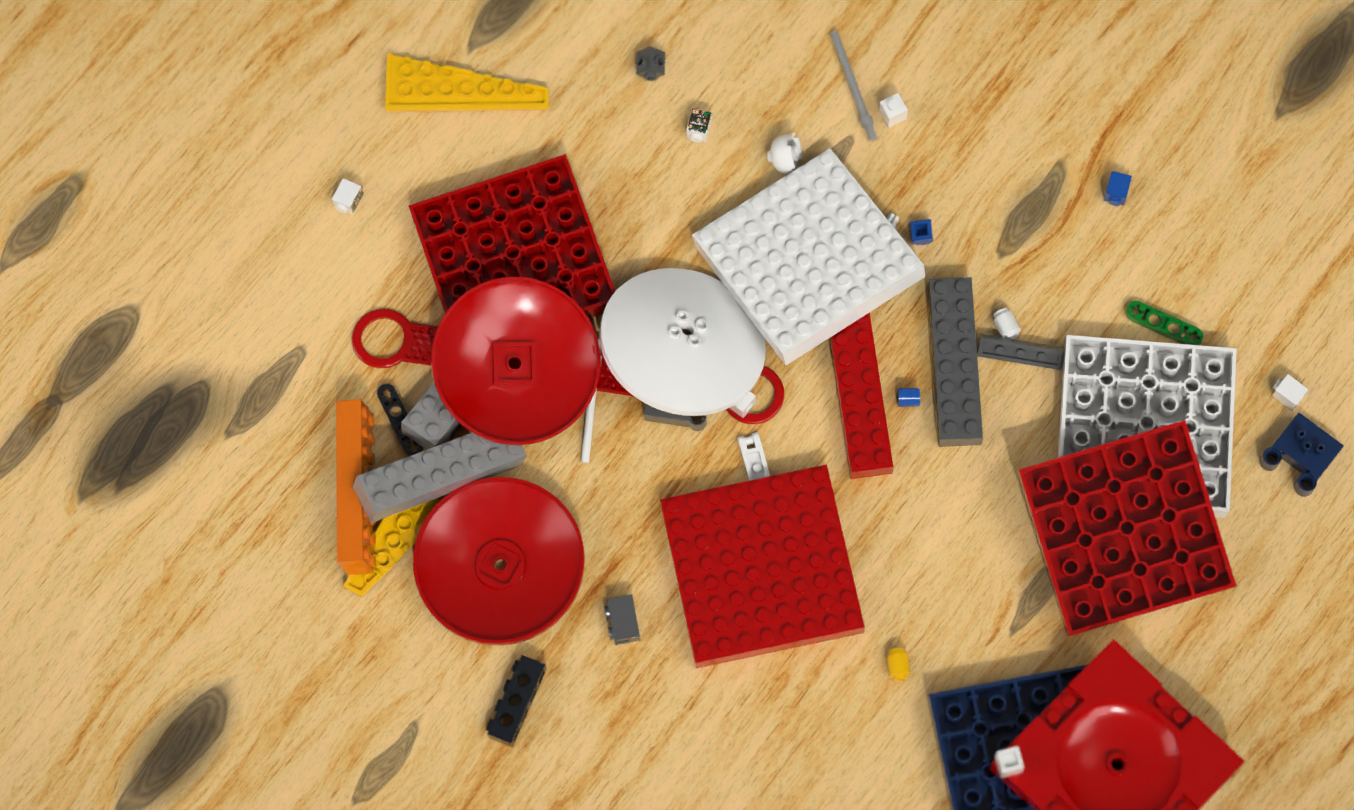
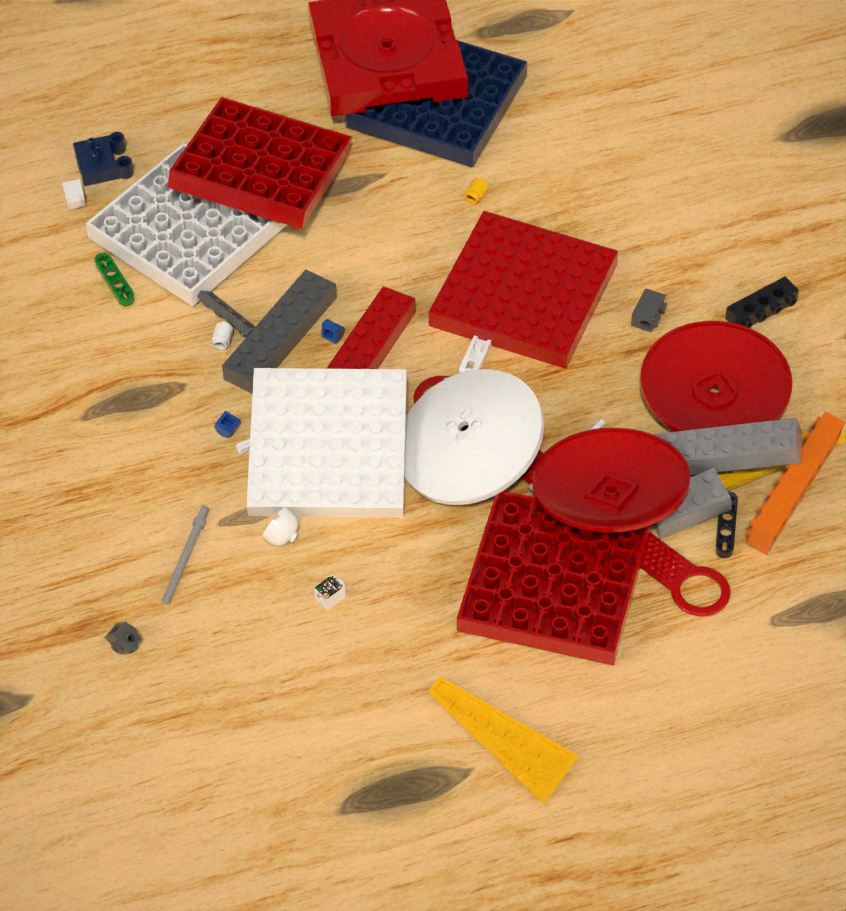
camera: 150 degrees left, 20 degrees down
white brick [332,178,364,214] -> none
dark grey brick [636,46,665,81] -> none
white brick [879,93,908,128] -> none
white panel [995,746,1024,778] -> none
blue brick [1104,171,1132,206] -> none

